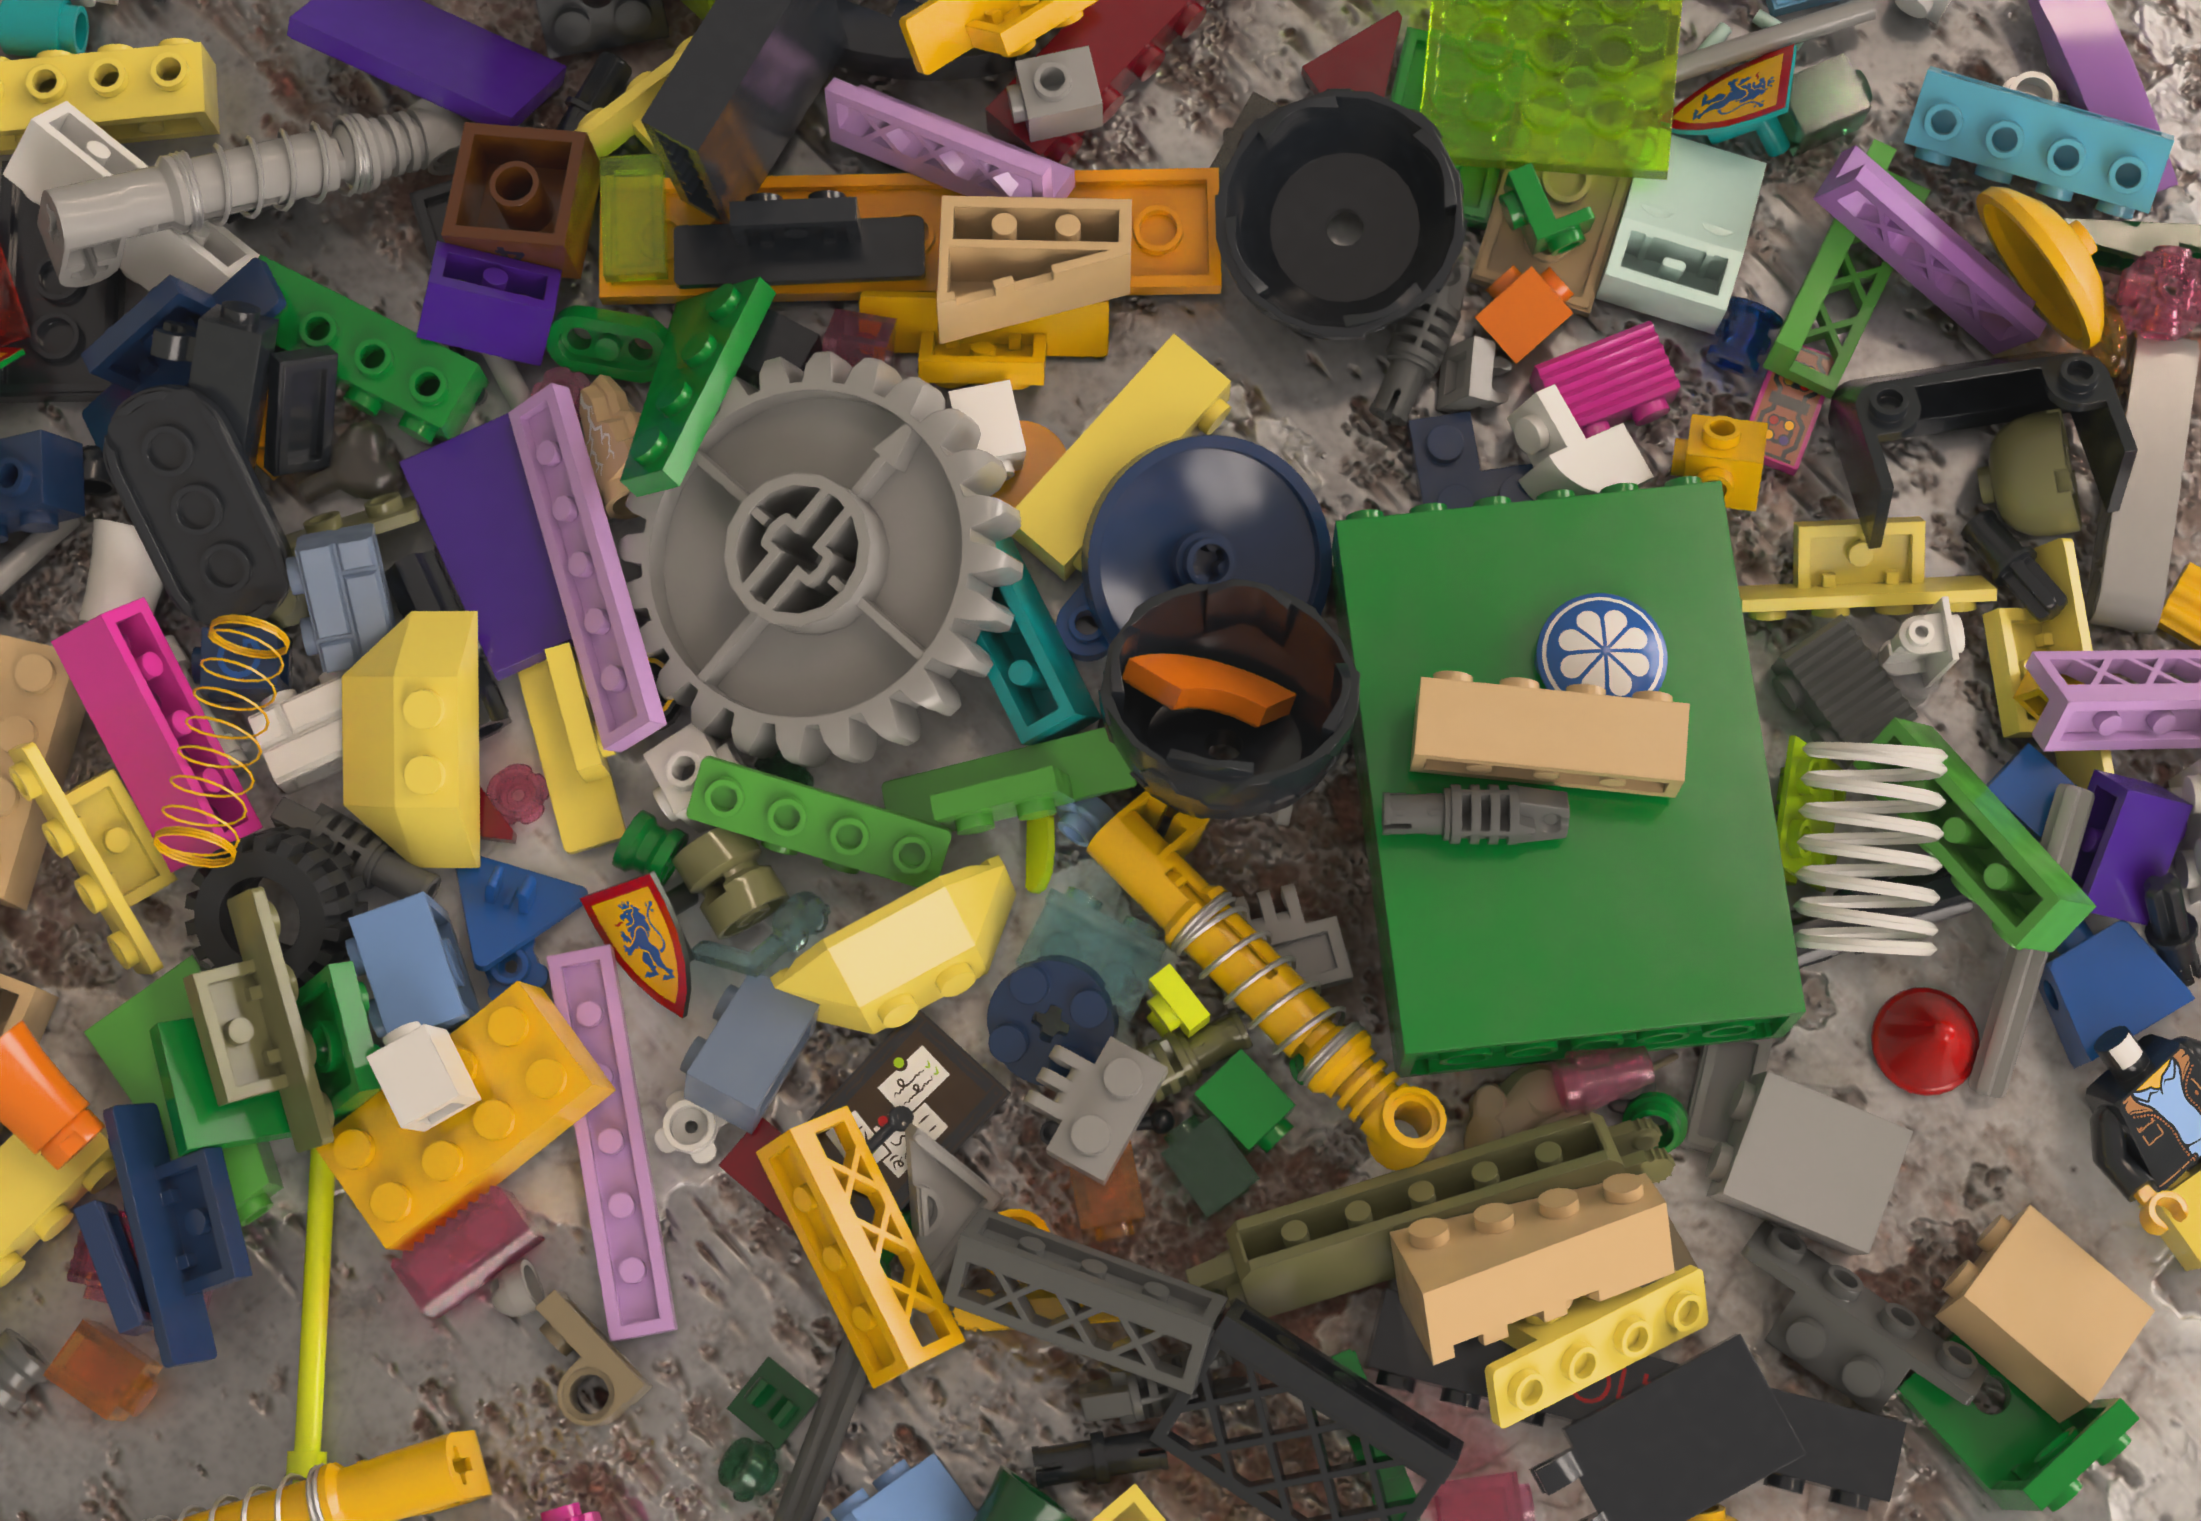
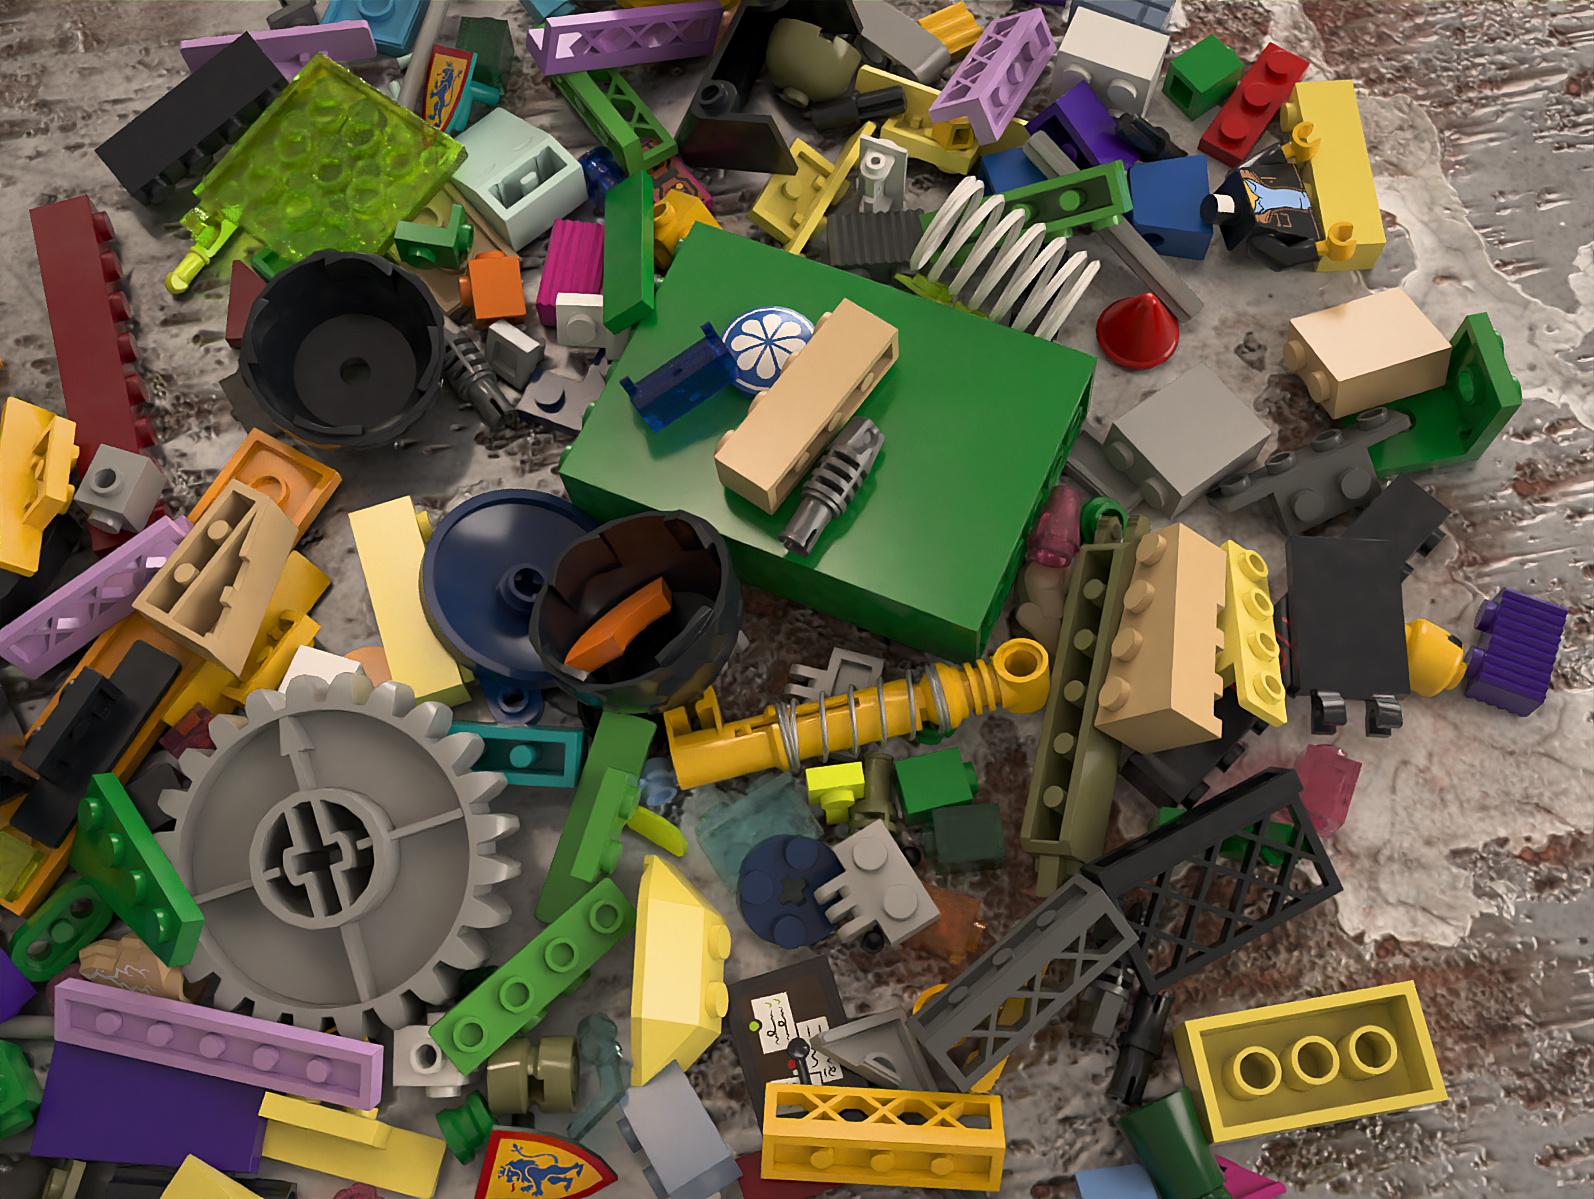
camera: 60 degrees left, 10 degrees down
none -> green tile [603,169,654,335]
none -> clear blue hinge [619,321,744,433]

